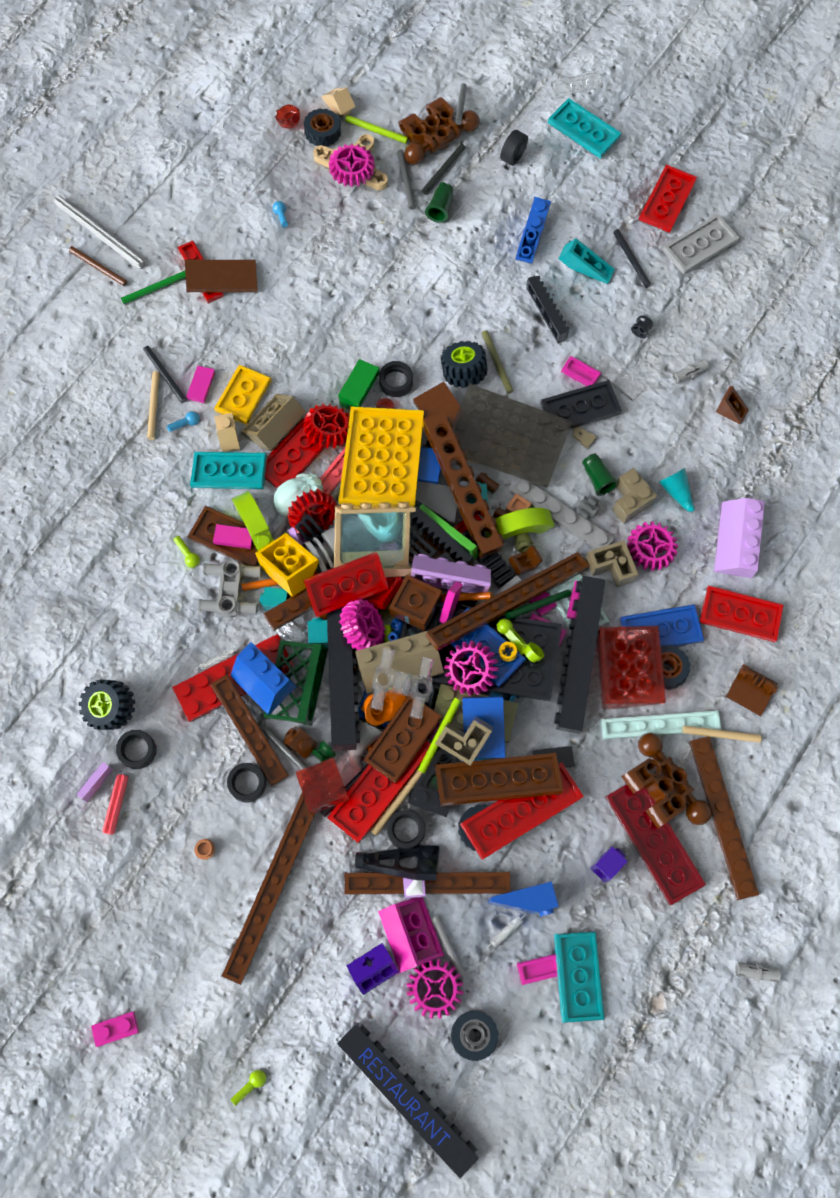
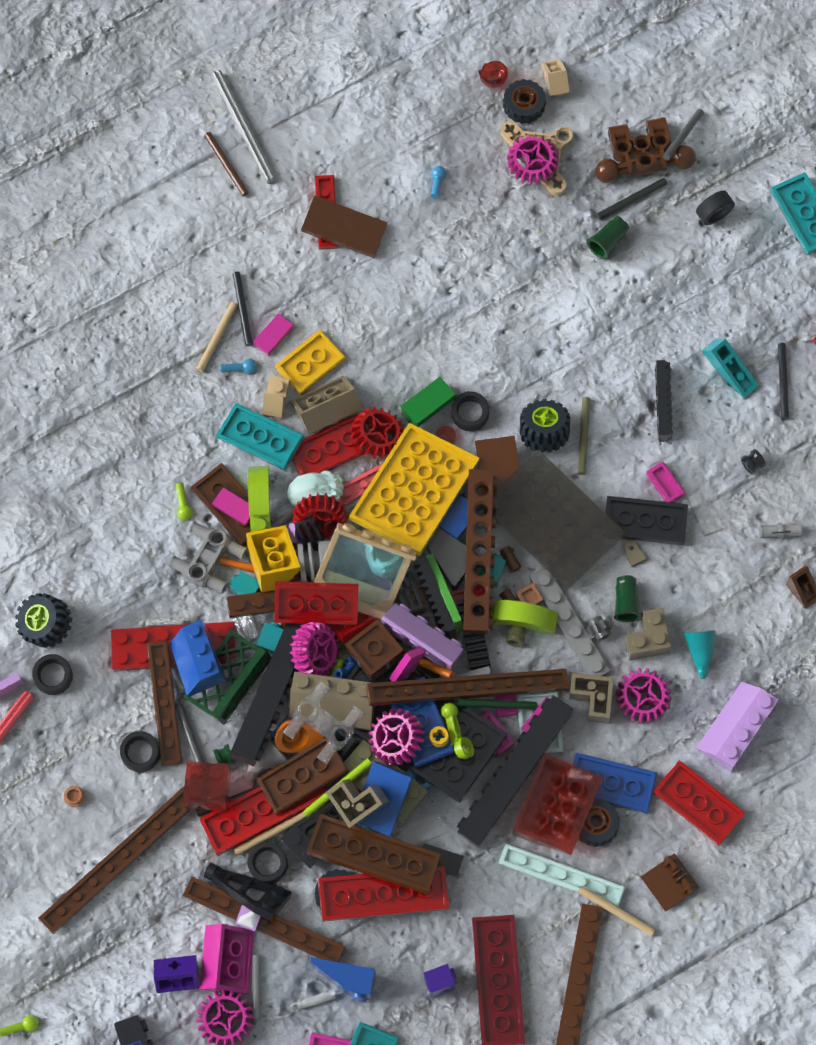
camera: 30 degrees right, 0 degrees up
green bar [121,270,186,304] -> none
reddish brown bracket [283,726,318,759] -> none
lime bar [345,115,409,144] -> none
dark grey bar [397,149,416,210] -> none
reddish brown bracket [508,546,543,576] -> none
blue slope [515,197,551,264] -> none
reddish brown connector [622,732,712,829] -> none

